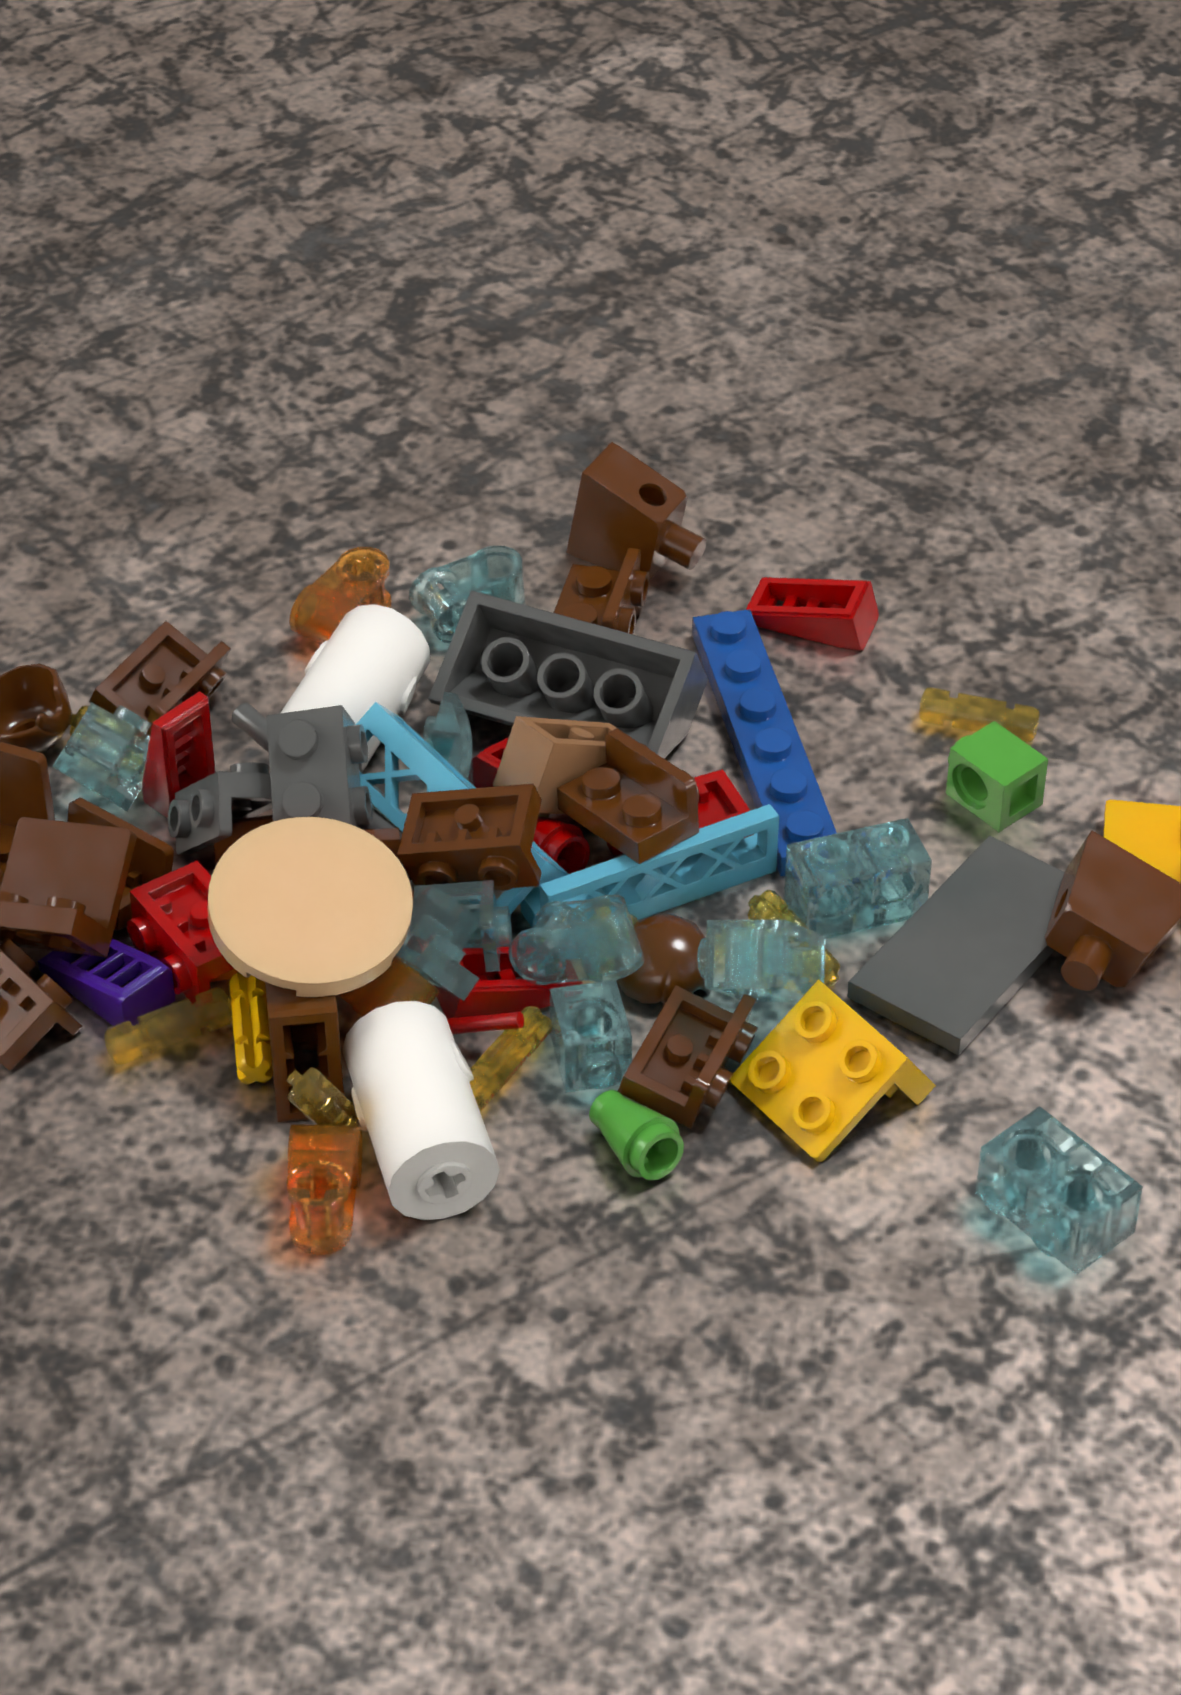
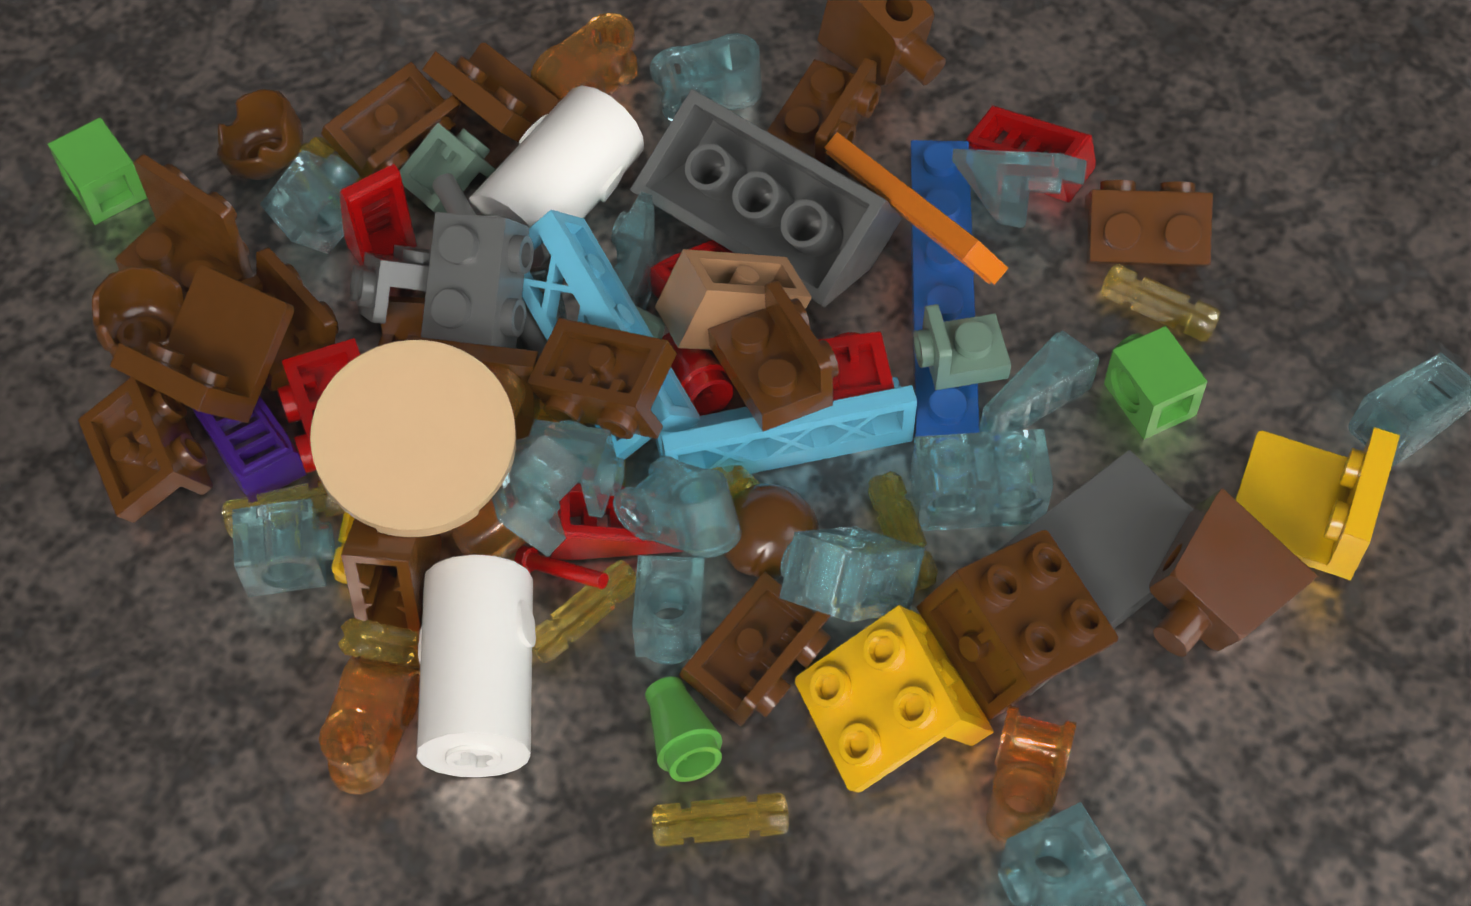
camera: 15 degrees right, 15 degrees up
none -> clear light blue brick [232,498,335,597]
none -> sand green bracket [399,123,496,213]
none -> reddish brown bracket [422,43,561,143]
none -> clear yellow axle [651,793,789,847]
none -> orange tile [824,132,1008,285]
none -> sand green bracket [914,304,1011,390]
none -> reddish brown bracket [916,530,1118,721]
none -> clear light blue slope [952,149,1087,228]
none -> clear light blue slope [979,330,1099,449]
none -> clear orange piece [986,705,1077,848]
none -> reddish brown bracket [1085,180,1213,267]

